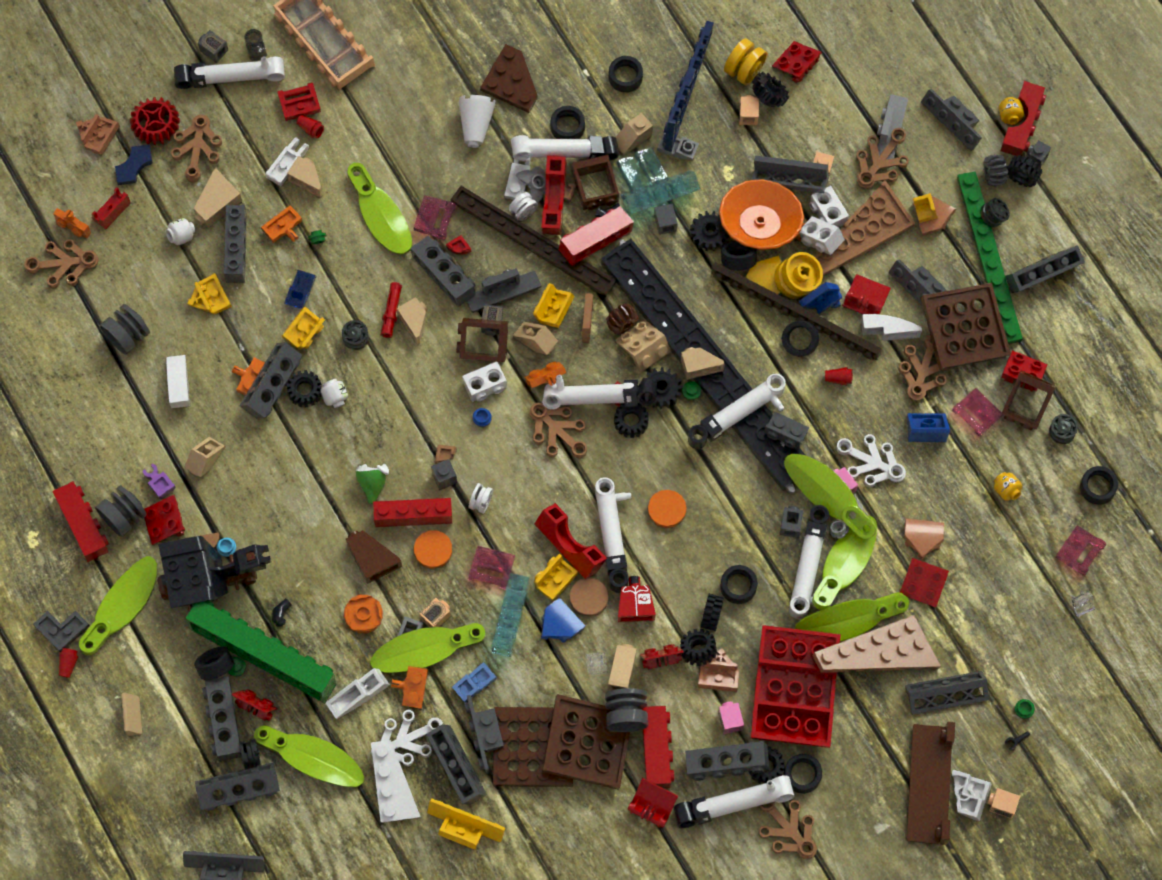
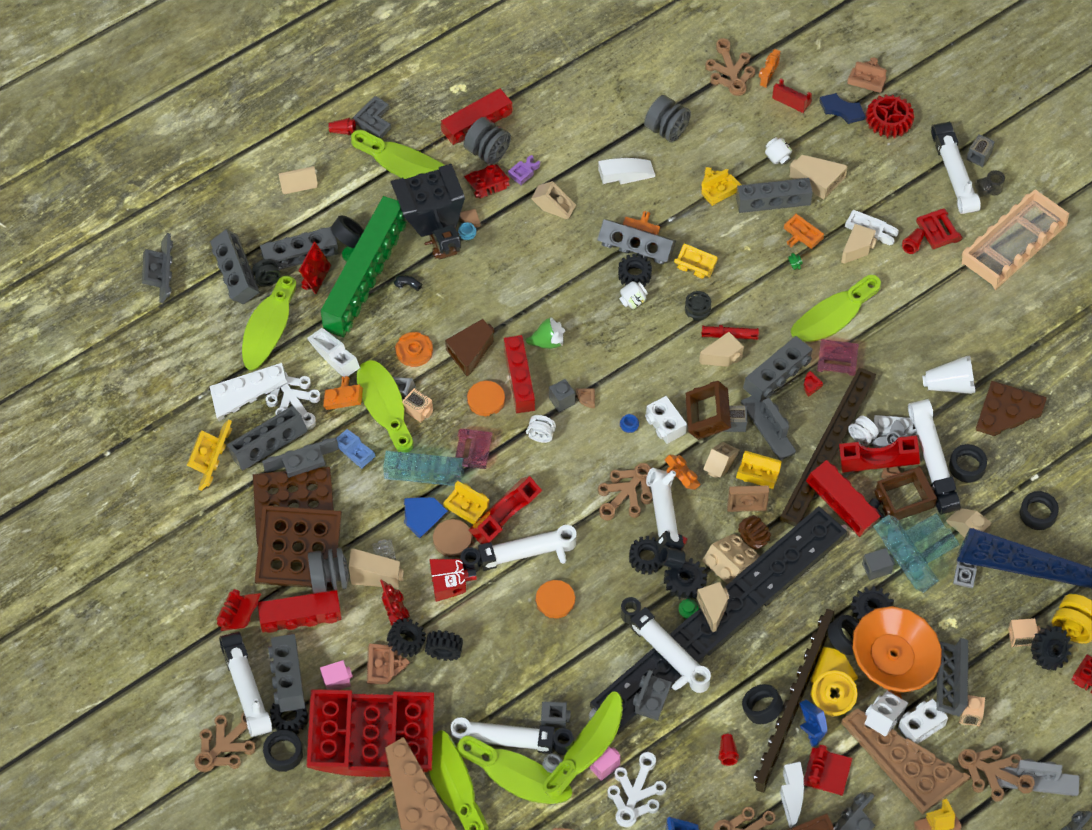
camera: 85 degrees right, 10 degrees down
medium nougat plant [171,115,222,183] -> none
clear blue slope [284,270,317,309] -> none
black tyre [720,565,758,604] -> none

